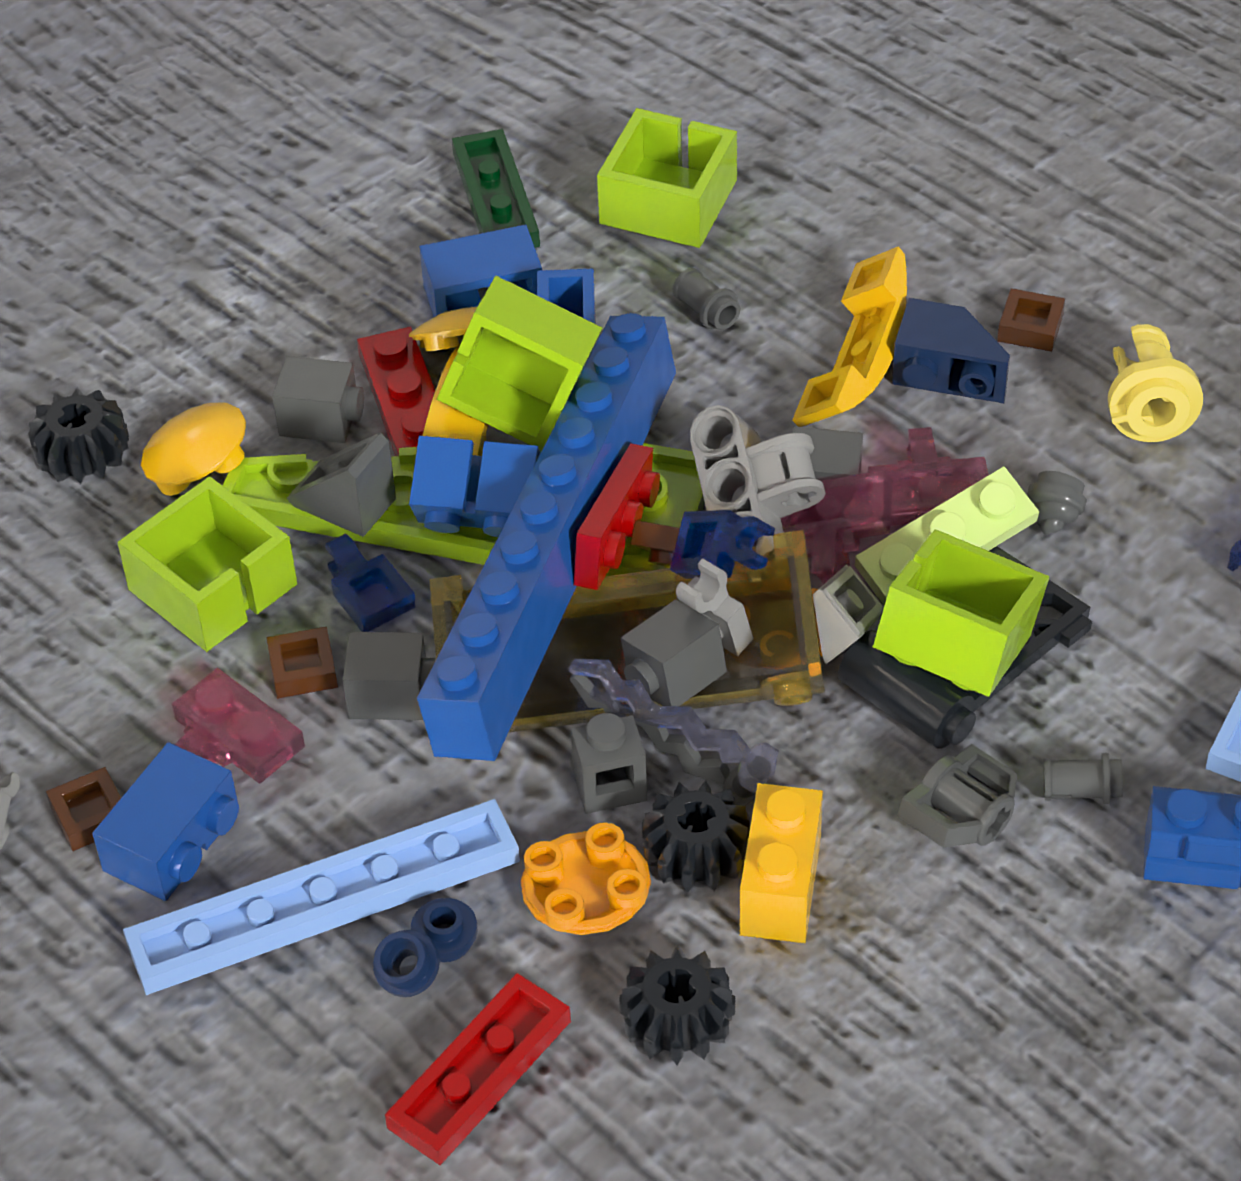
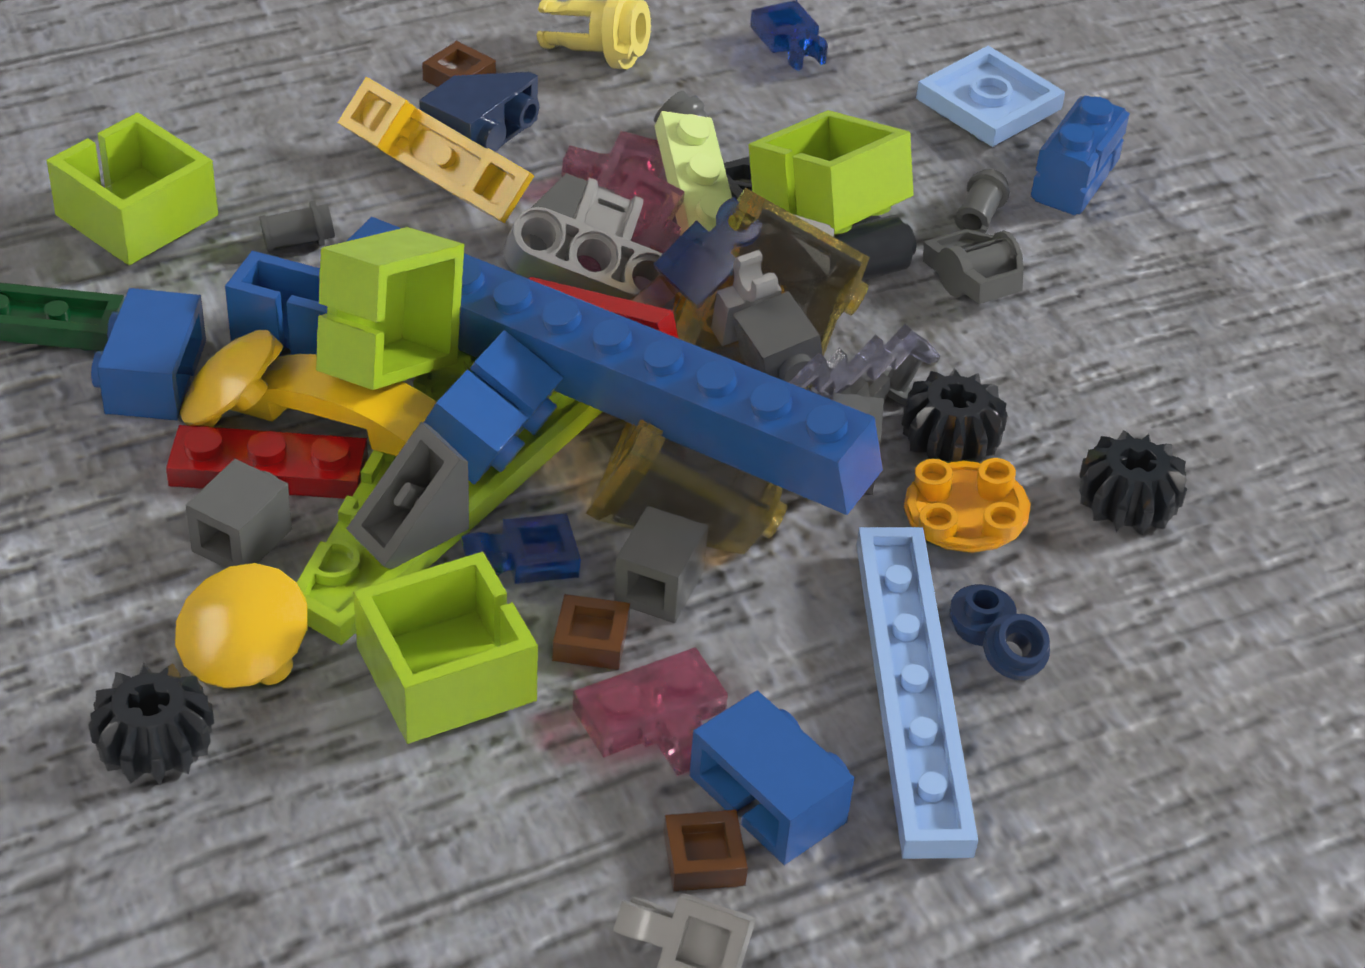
camera: 75 degrees left, 5 degrees down
red plate [384,973,571,1165] -> none
yellow brick [740,783,823,943] -> none

